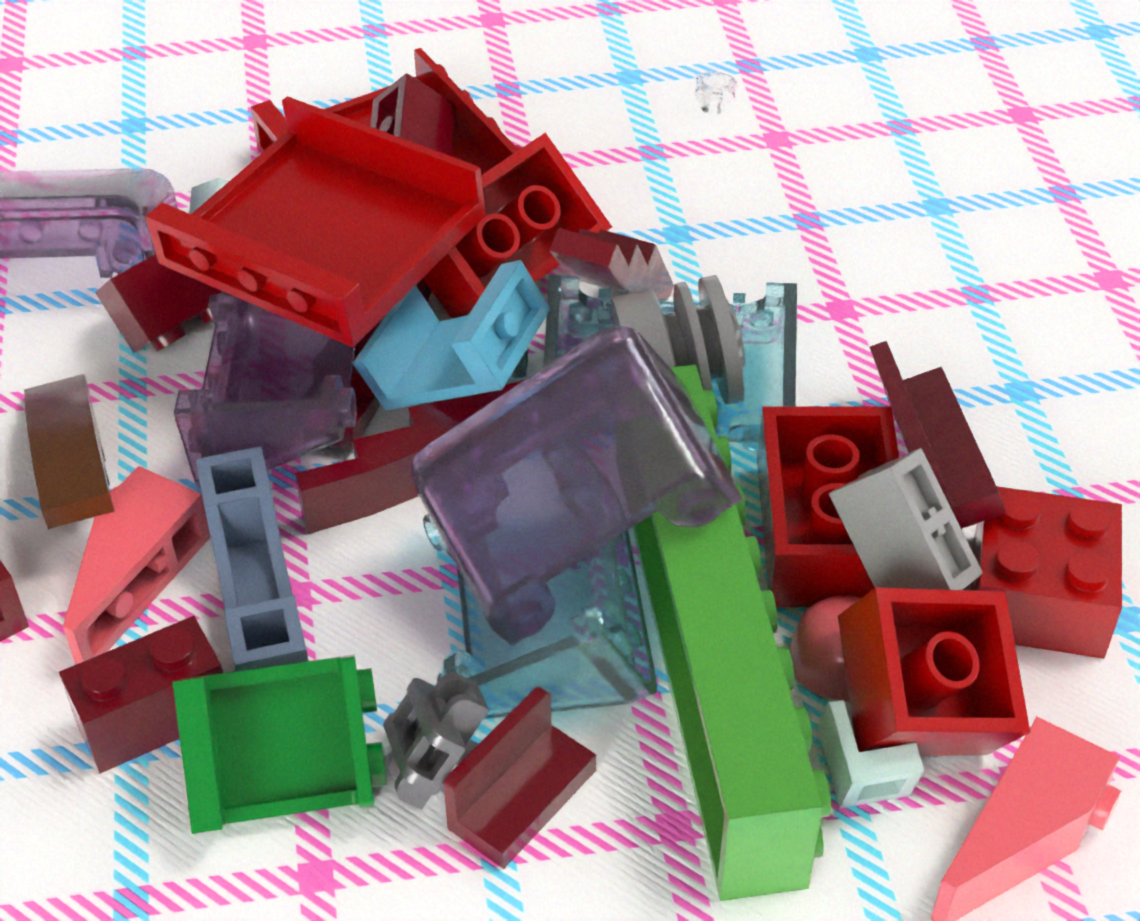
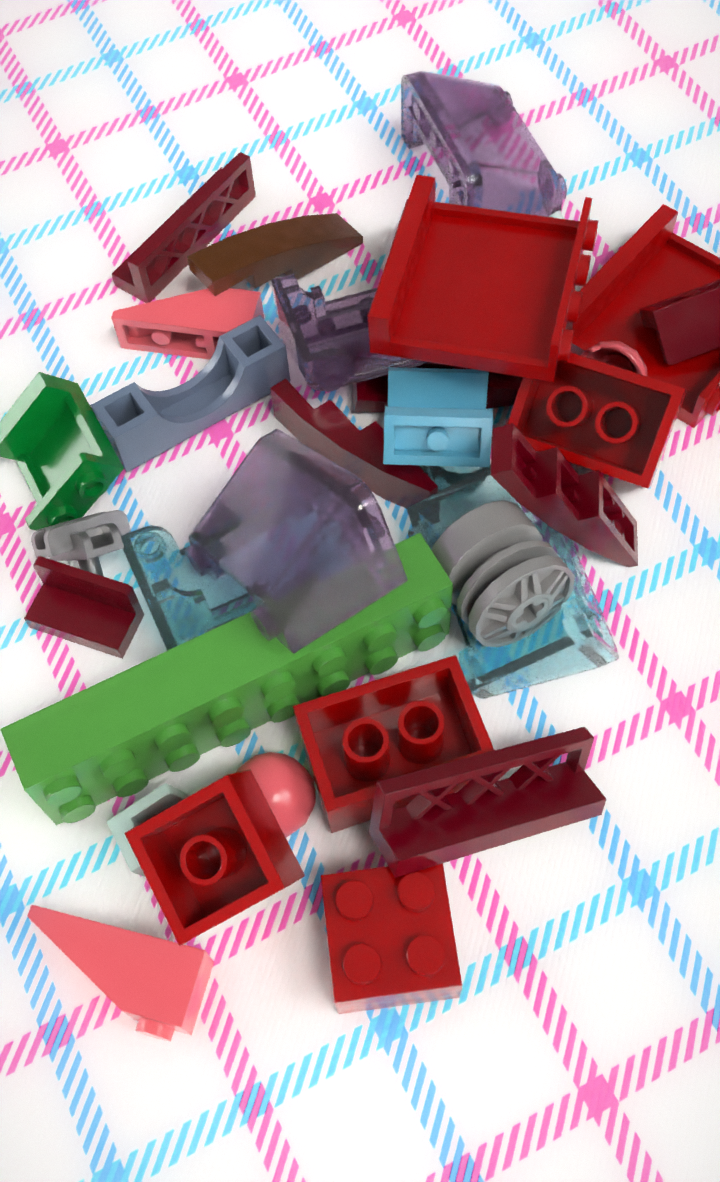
camera: 75 degrees right, 15 degrees up
dark red brick [58,615,223,774] -> none
light grey hinge [829,448,983,590] -> none

